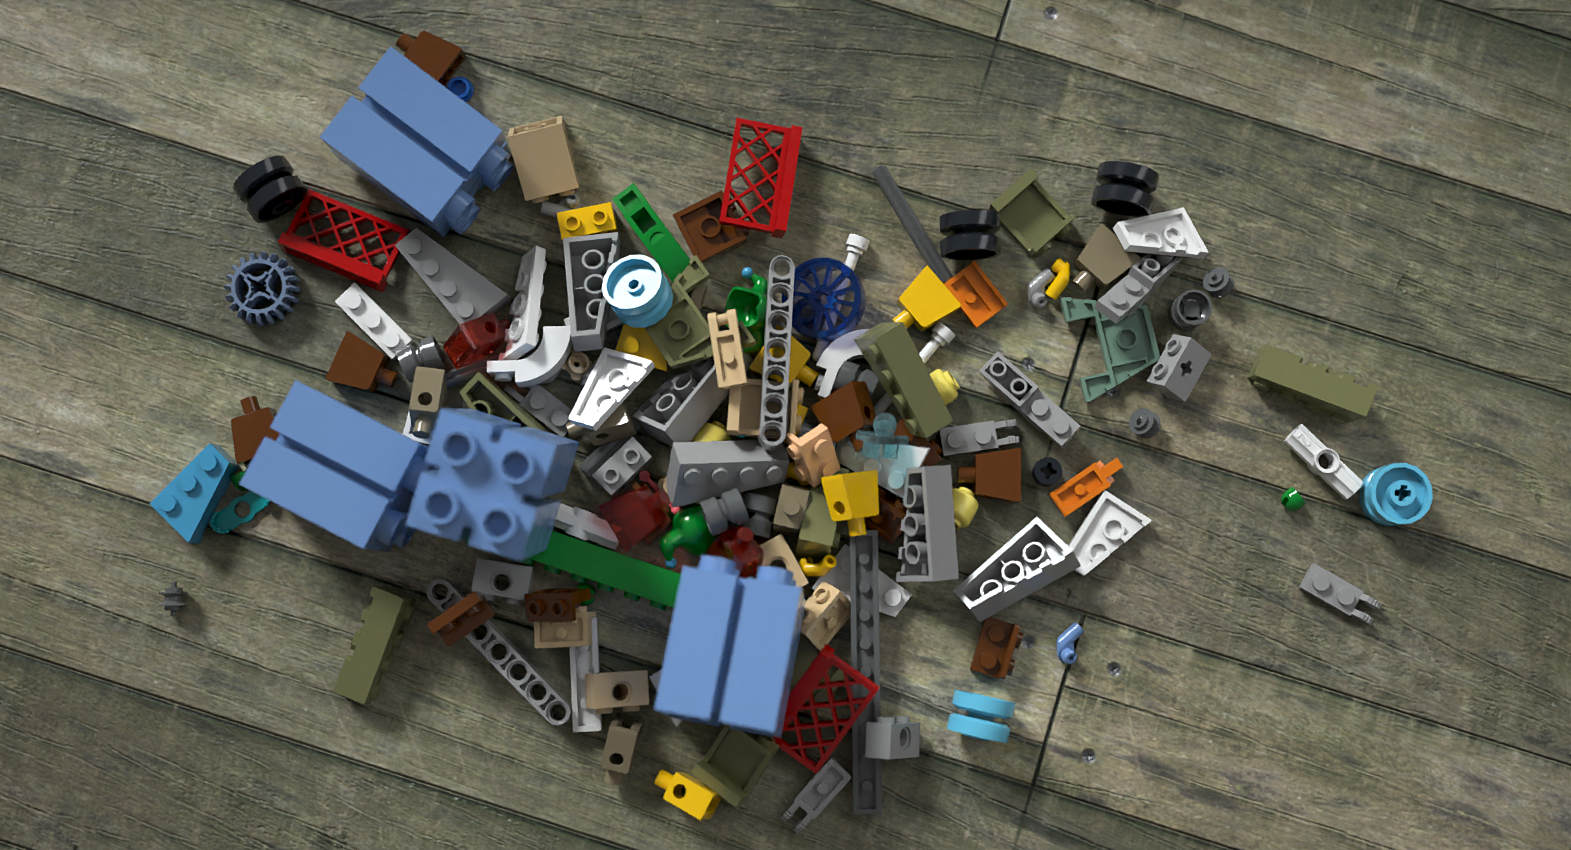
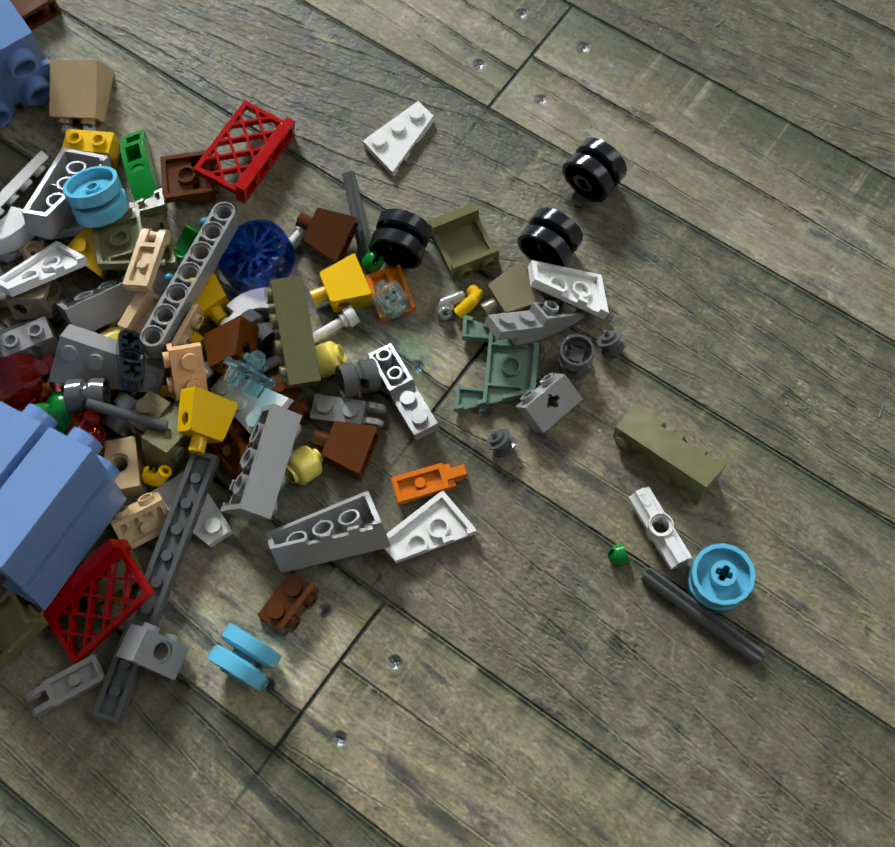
camera: 25 degrees right, 15 degrees down
blue plate [446,76,474,103] -> none
black wheel [1032,457,1062,486] -> none
medium blue arm [1056,622,1084,665] -> none
light grey hinge [1298,563,1382,625] -> none
none -> dark grey bar [85,398,169,432]
none -> black beam [116,330,145,391]
none -> reddish brown torso [296,208,360,263]
none -> dark grey wheel [335,358,381,399]
none -> green hinge [362,250,384,273]
none -> white wing [363,101,434,177]
none -> clear light blue head [371,280,410,319]
none -> black wheel [562,137,627,202]
none -> dark grey axle [641,567,765,664]

